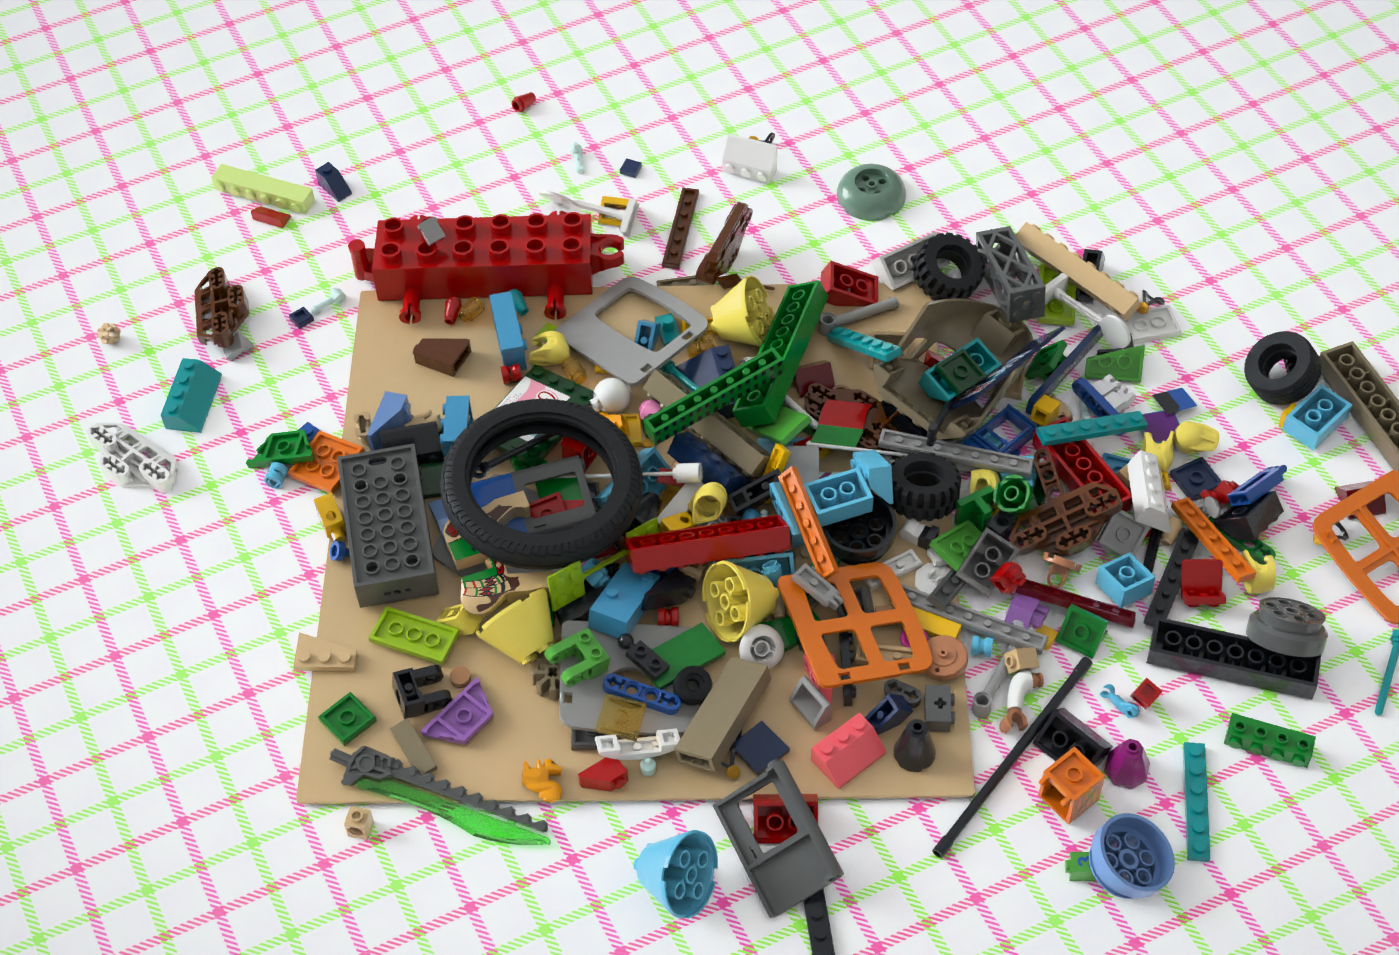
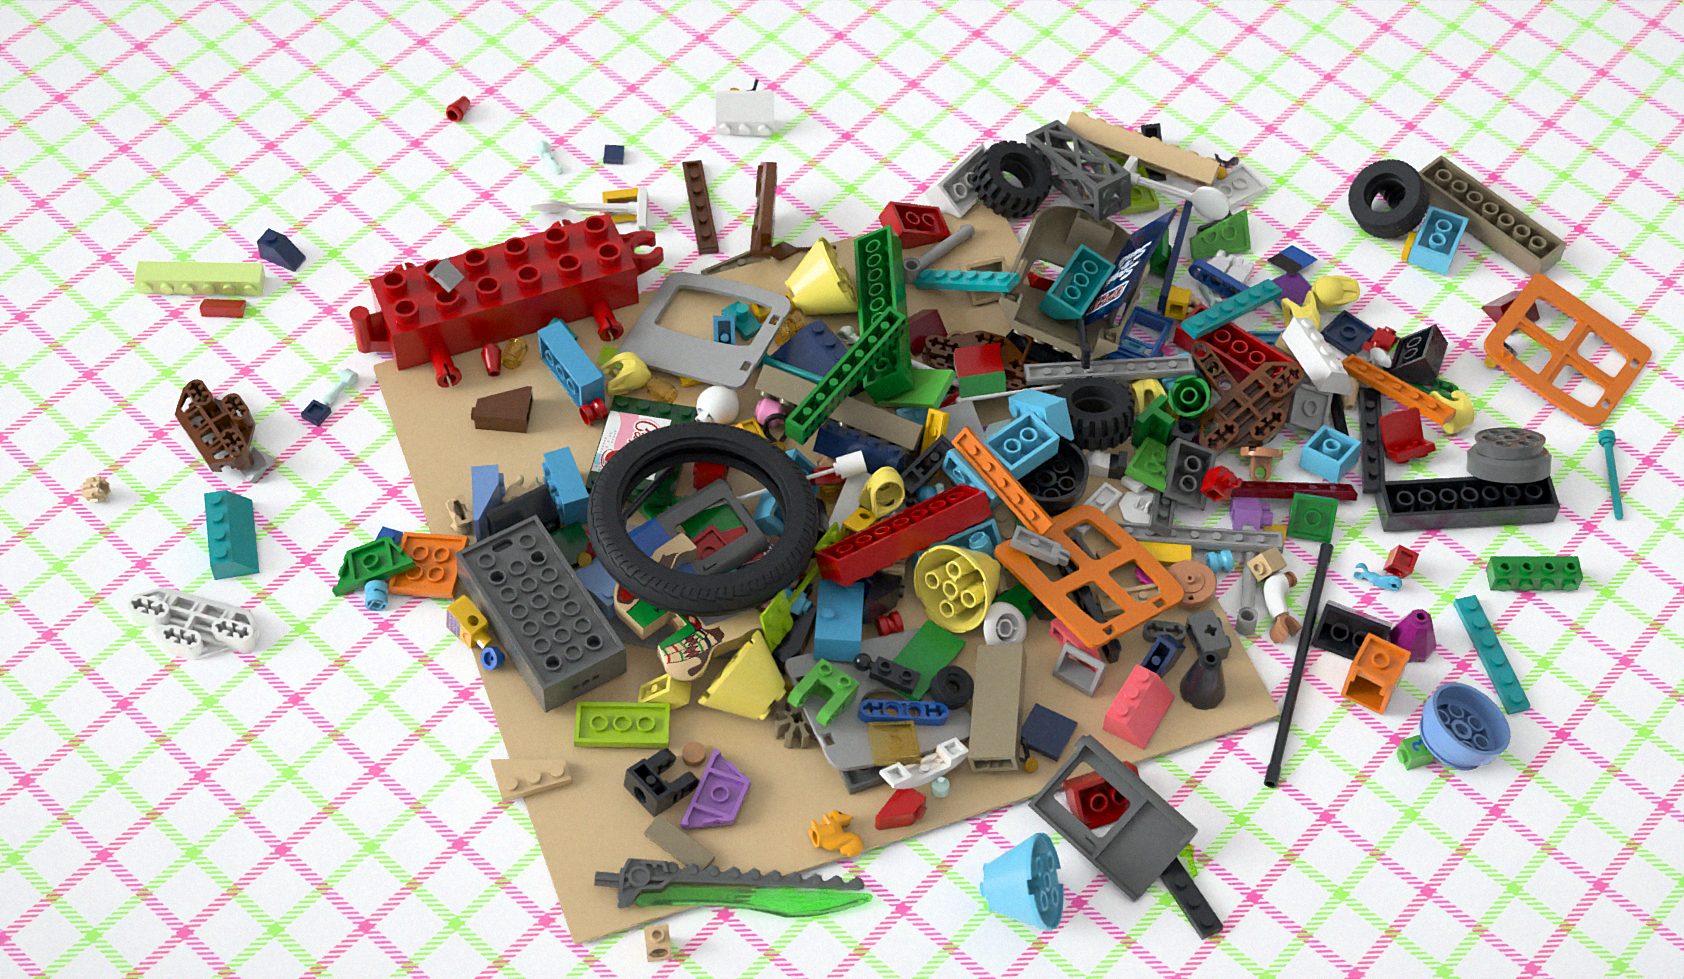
camera: 25 degrees left, 0 degrees up
green tile [318,692,377,746] -> none
sand green brick [837,163,906,221] -> none
dark green tile [934,348,988,397] -> none
blue hinge [1227,465,1287,506] -> none
none -> clear neon green hand [1179,844,1198,877]

